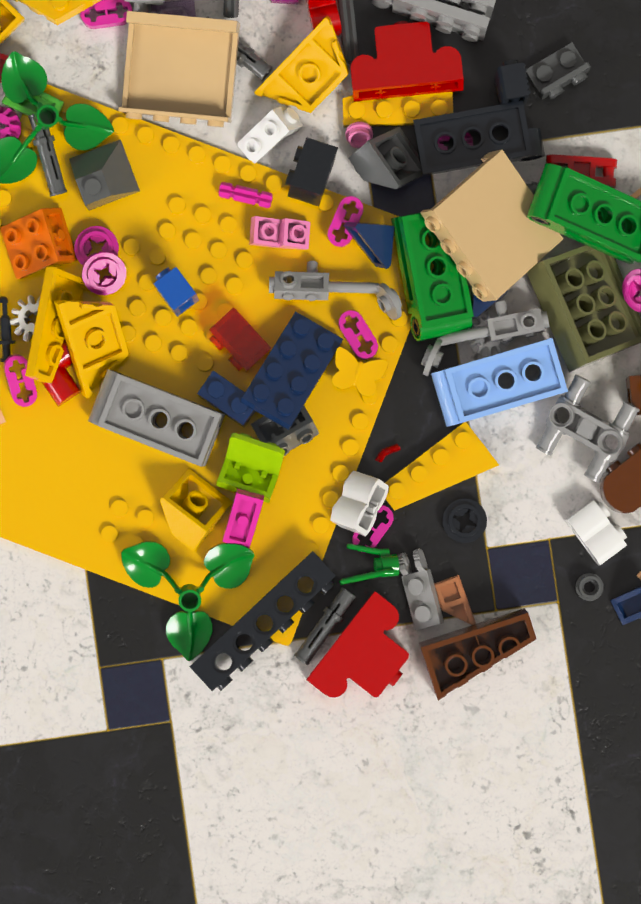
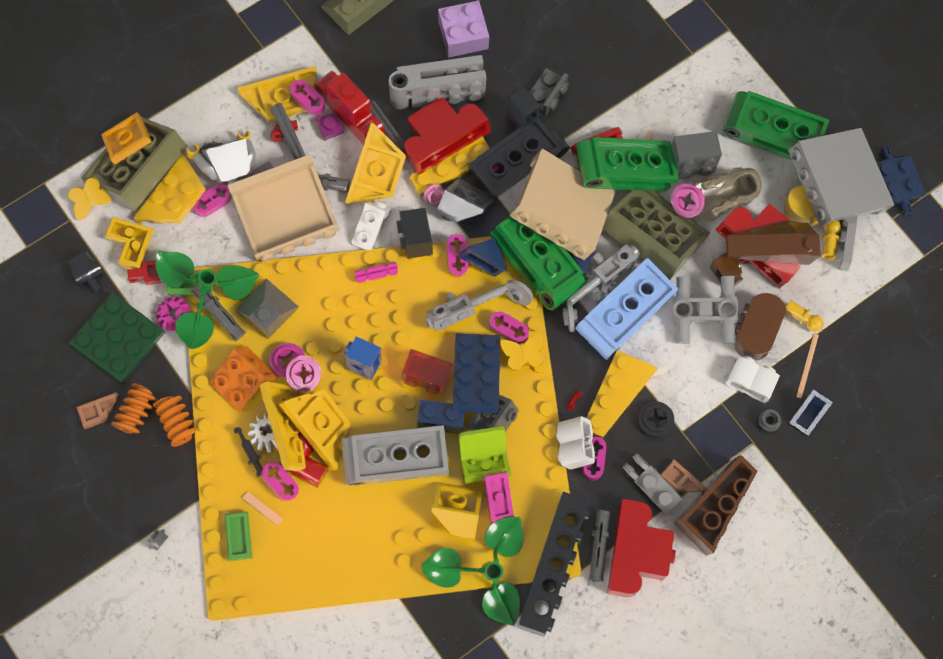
camera: 35 degrees left, 15 degrees down
bright pink slope [249,216,310,250] -> none
green plant [339,543,399,585] -> none

